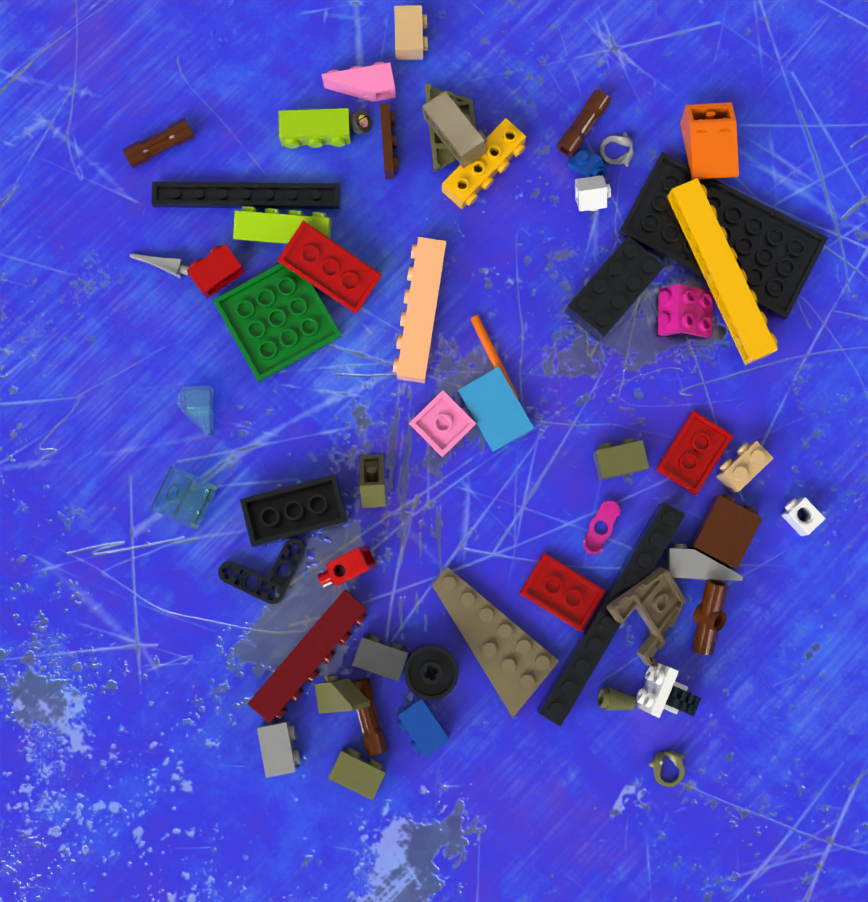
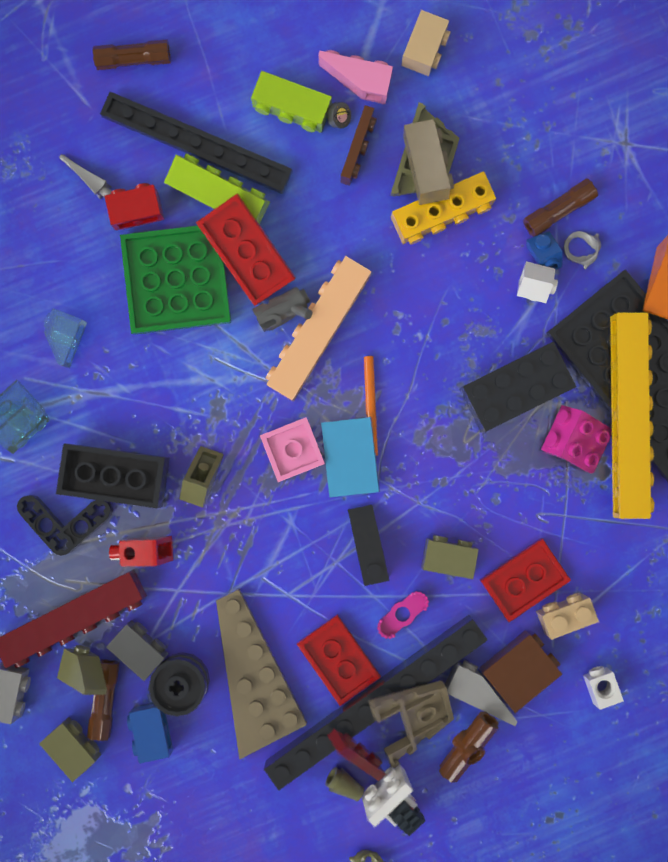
camera: 30 degrees right, 5 degrees up
none -> dark grey piece [252,287,312,332]
none -> dark red plate [328,729,386,781]
none -> black slope [348,504,389,586]

